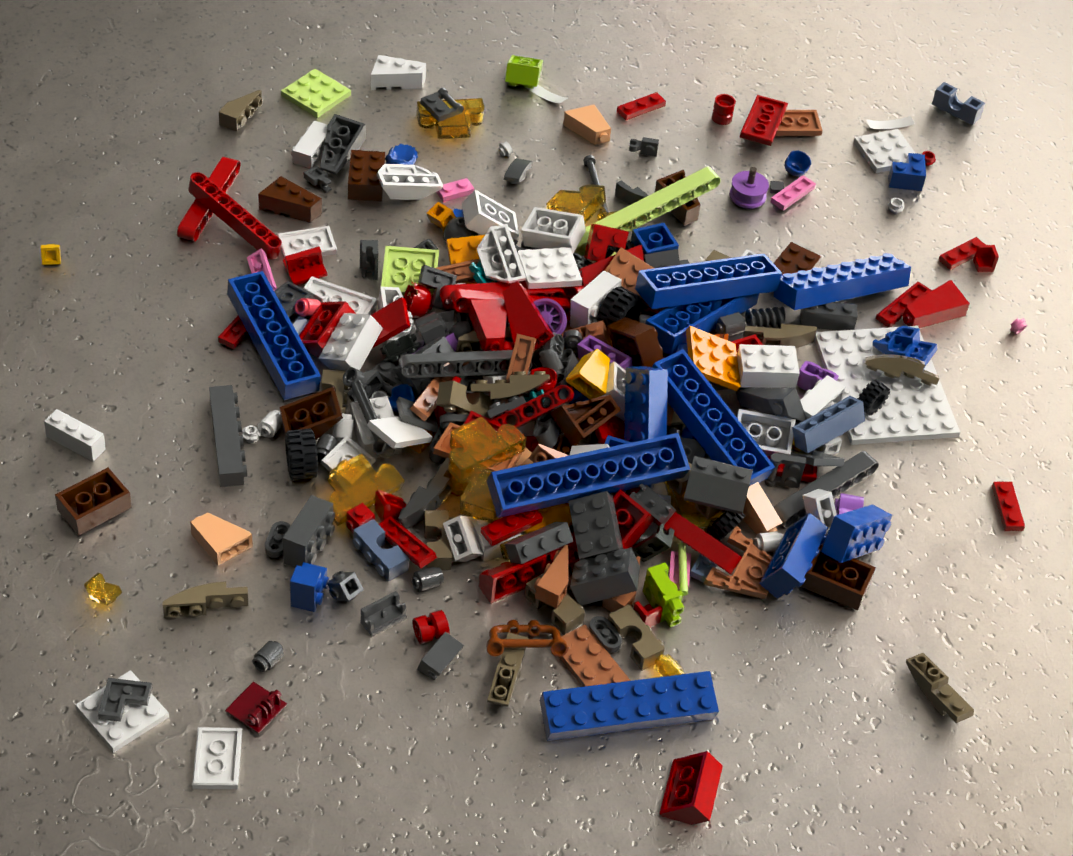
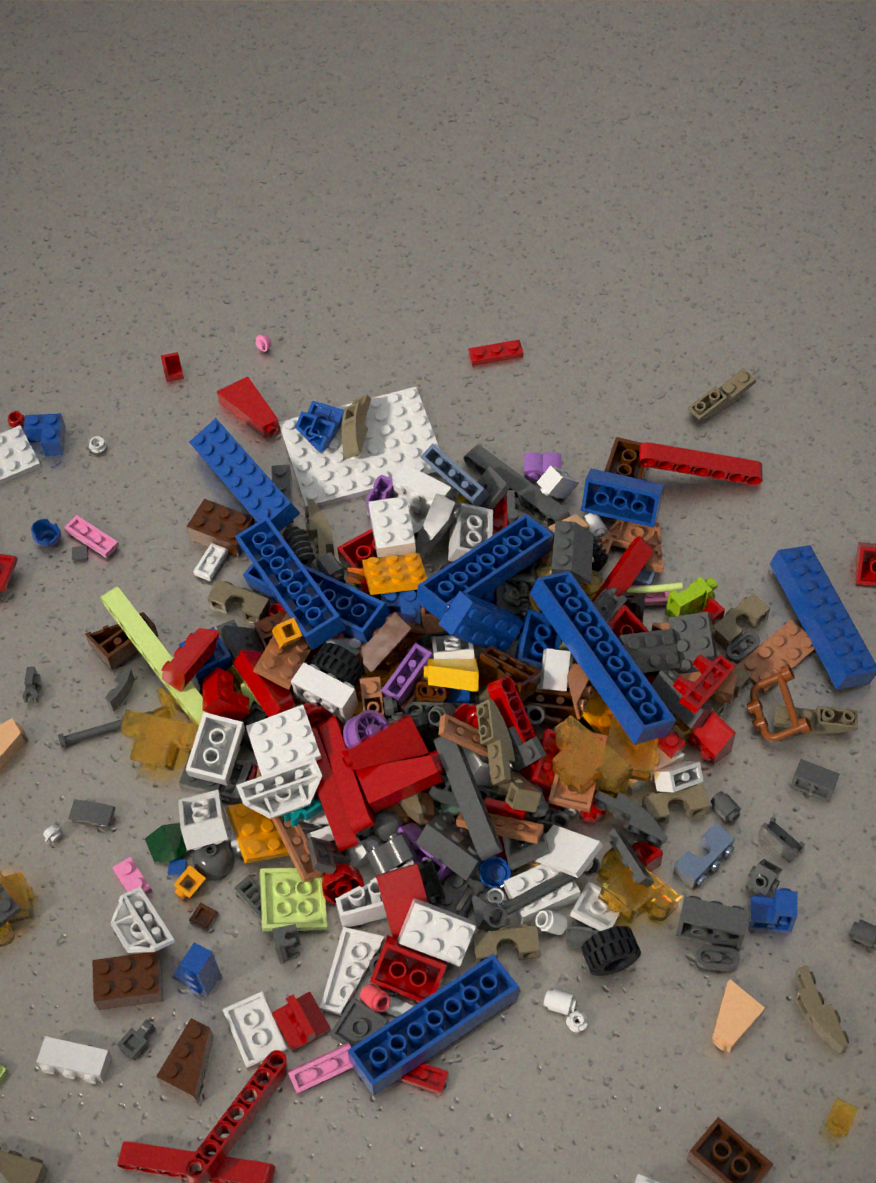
camera: 90 degrees left, 10 degrees up
dark grey brick [209,385,247,487] -> none
reddish brown slope [279,386,343,440] -> none
dark grey wedge [320,114,366,174] -> none
red brick [346,502,375,534] -> none
red tile [379,516,437,569] -> none
blue hair [385,144,418,165] -> none
red wheel [412,610,450,644] -> none
clear yellow brick [654,654,685,677] -> none
medium lavender wheel [729,167,769,209] -> none
blue brick [821,504,892,563] -> none
black tyre [857,379,890,416] -> none
red tile [875,281,932,327] -> none
red plate [938,237,986,270] -> none
none -> red slope [161,628,220,692]
none -> blue wedge [171,942,221,997]
none -> reddish brown tile [189,902,219,932]
none -> light orange brick [272,618,302,648]
none -> dark grey plate [608,828,655,888]
none -> red beam [639,442,763,485]
none -> red hinge [673,654,736,714]

